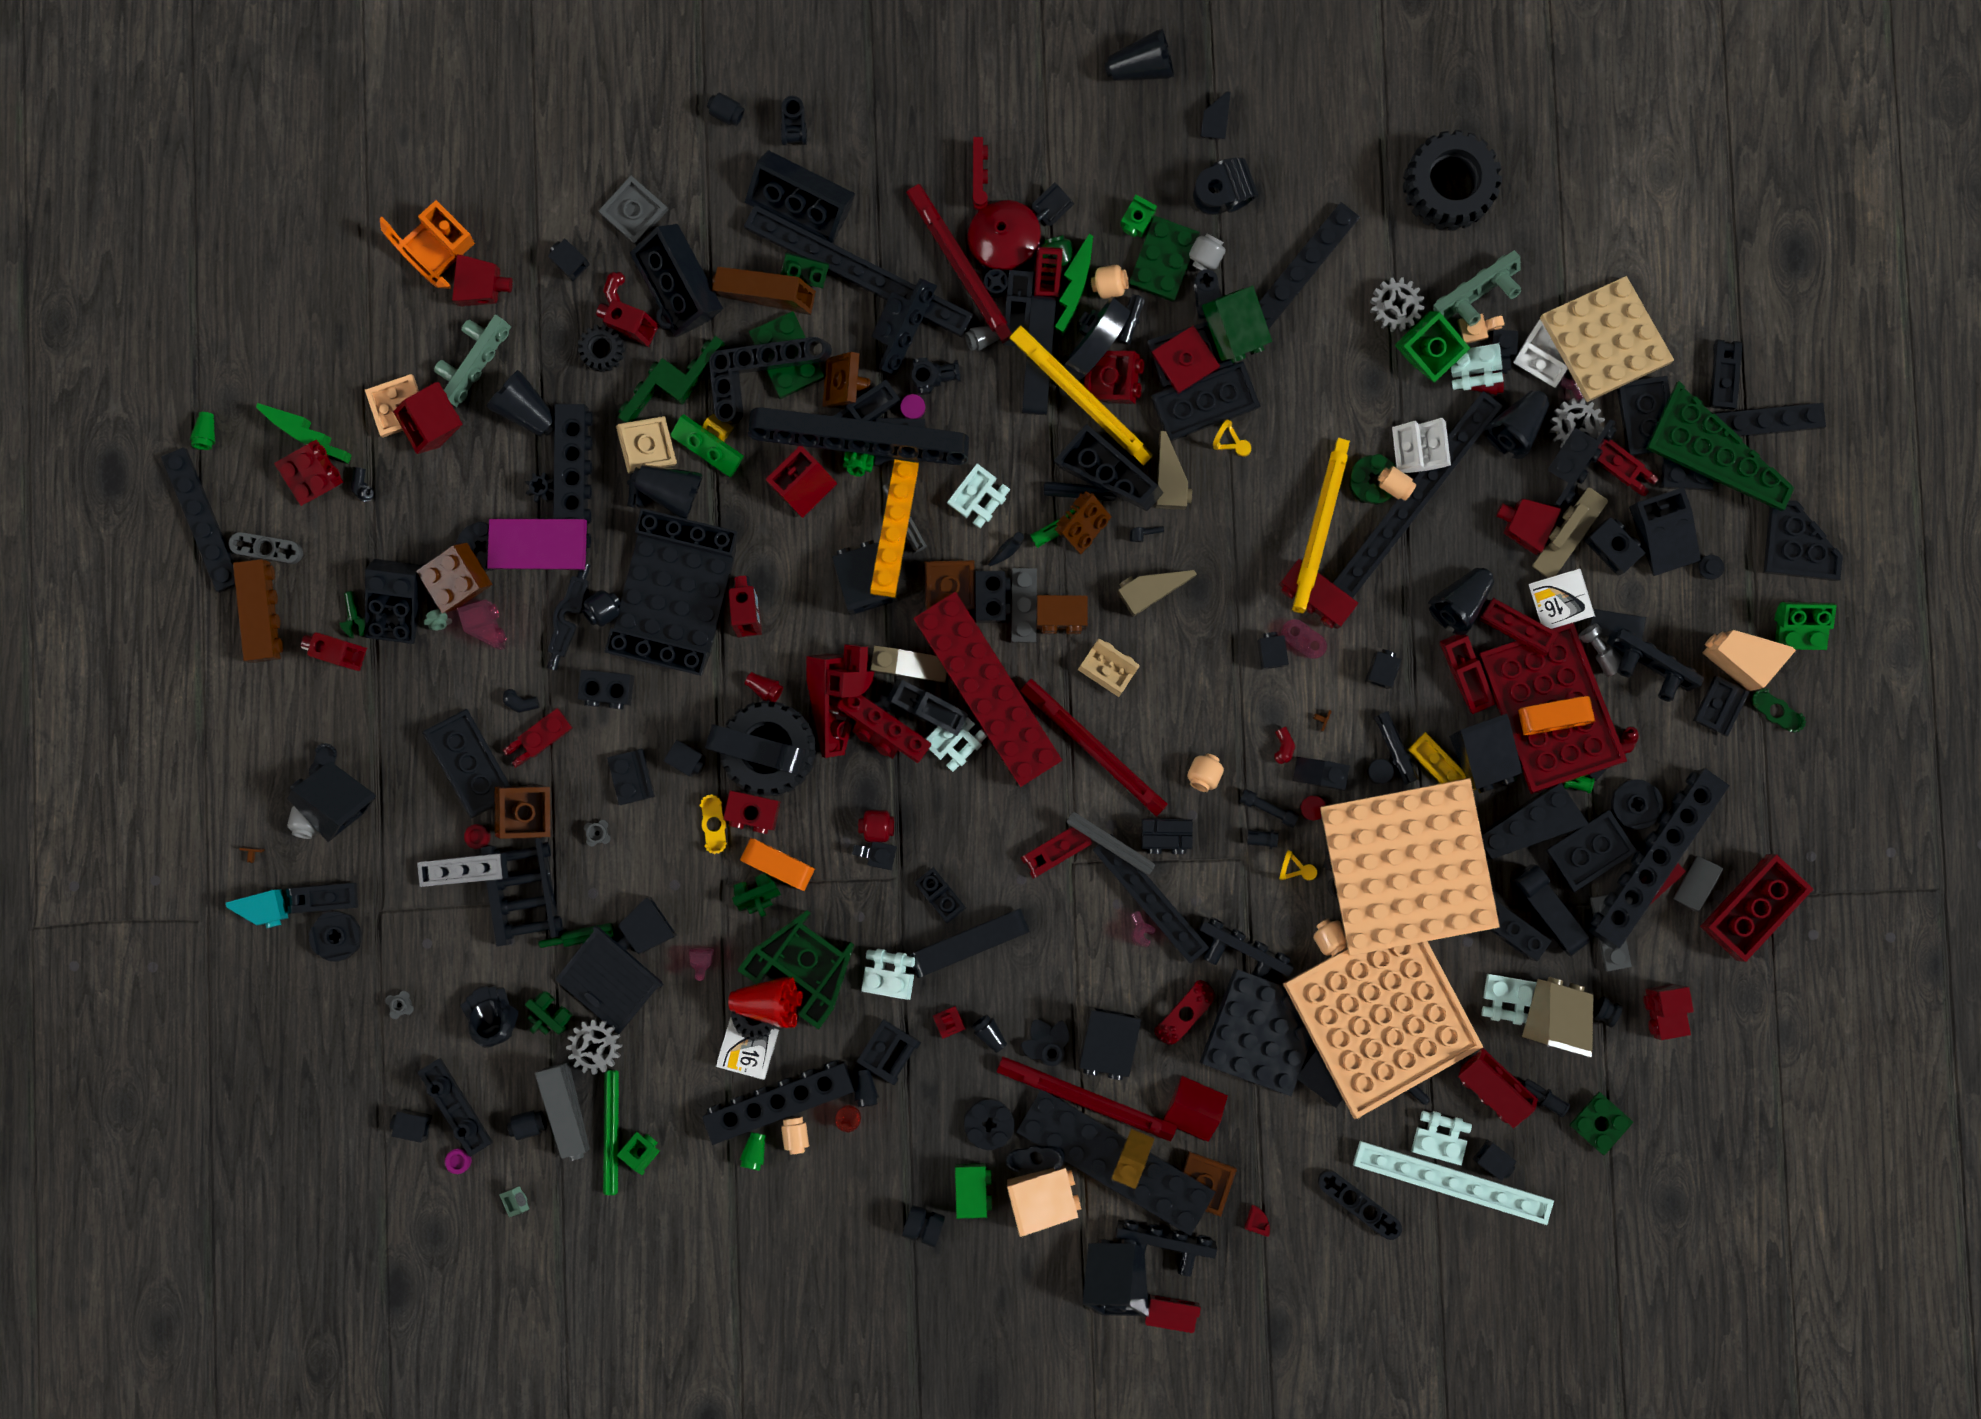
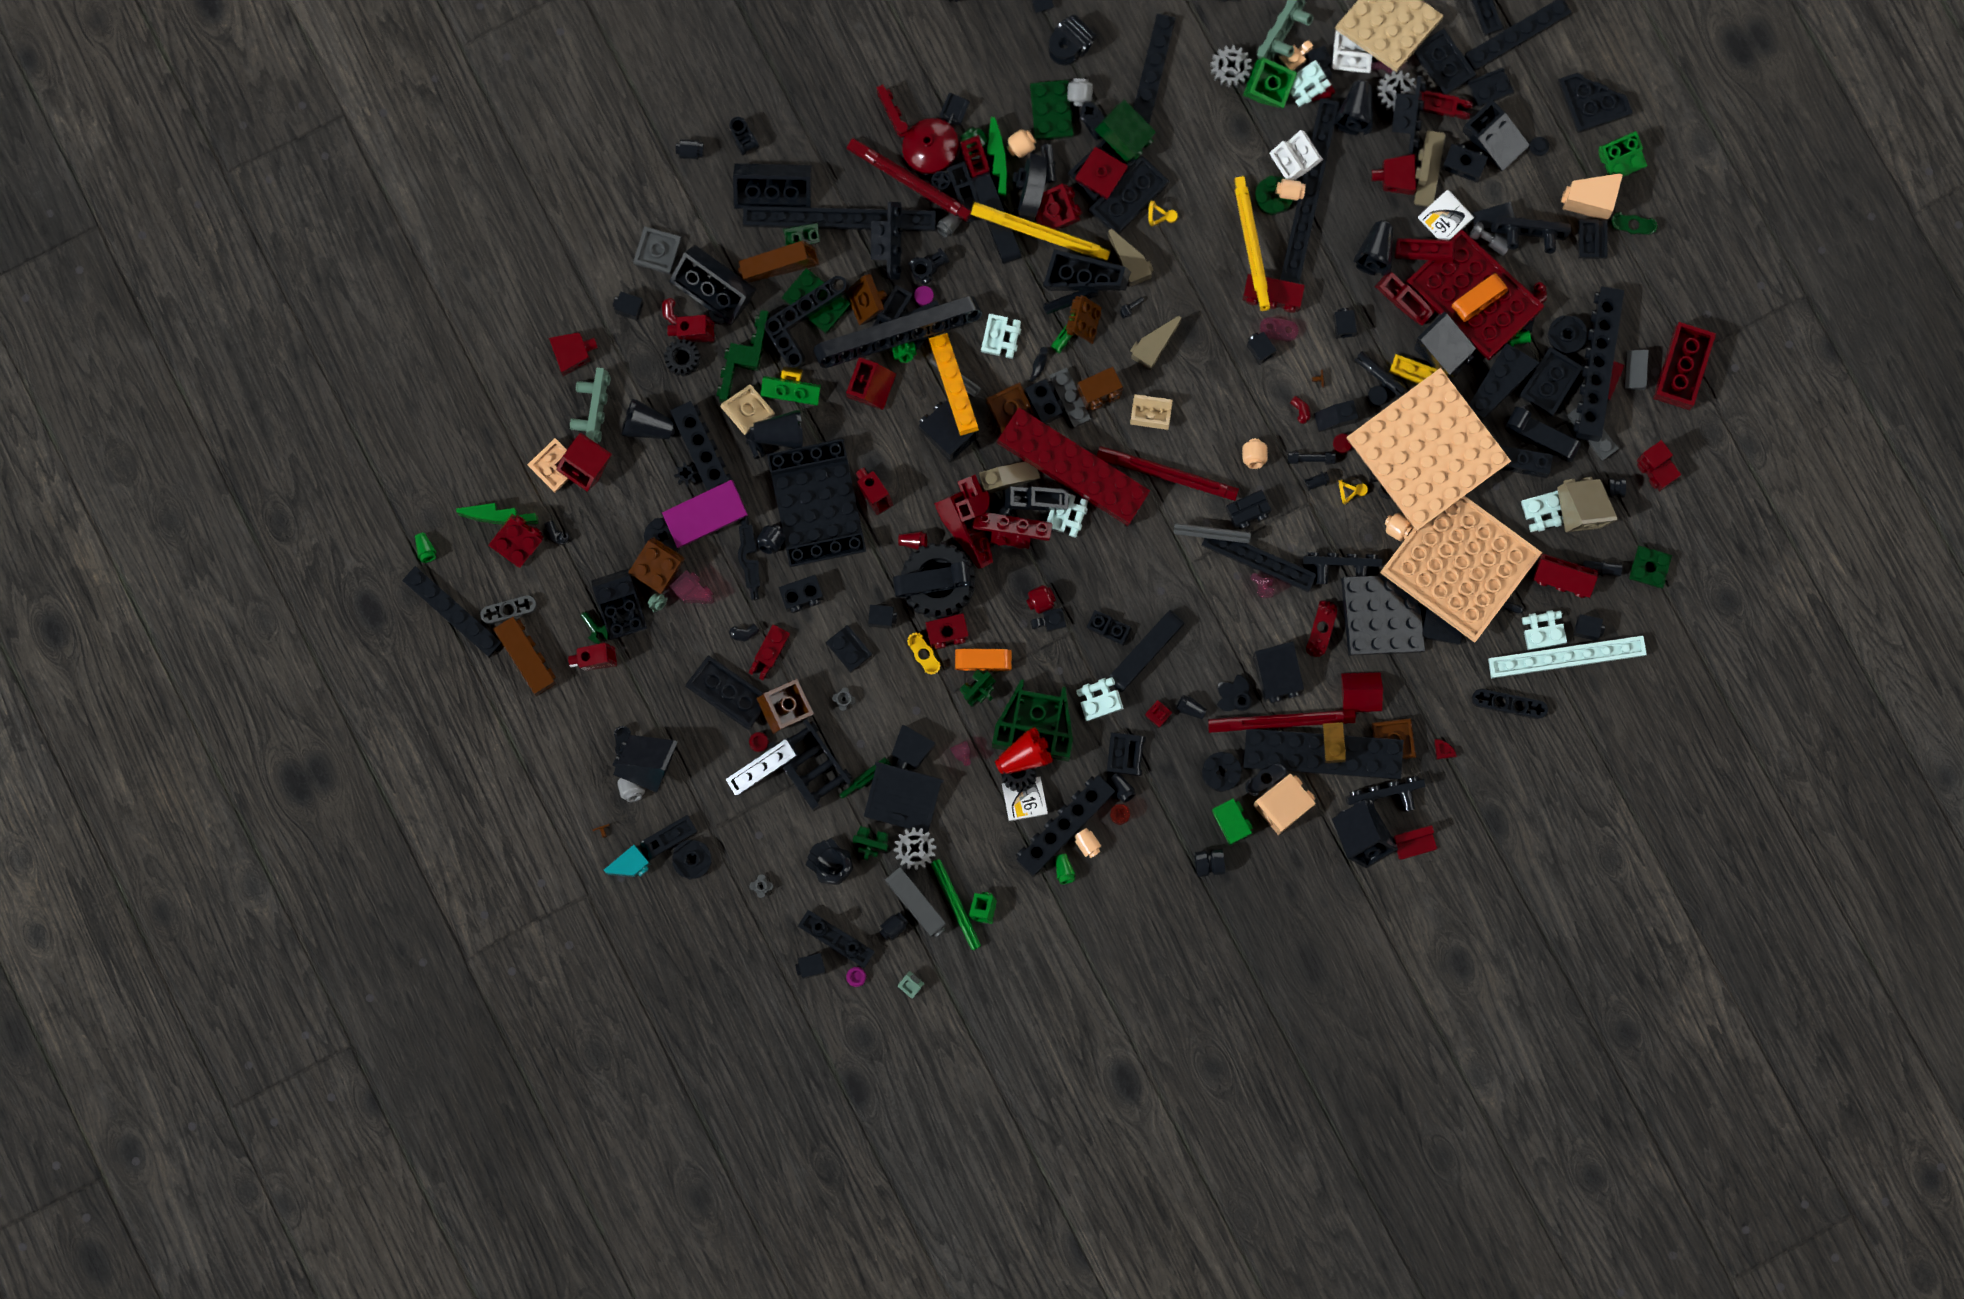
camera: 25 degrees left, 5 degrees down
orange piece [380,200,475,289] -> none
dark red plate [1021,827,1093,879] -> none
green brick [1120,195,1157,238] -> none
dark green wing [1646,381,1795,511] -> none

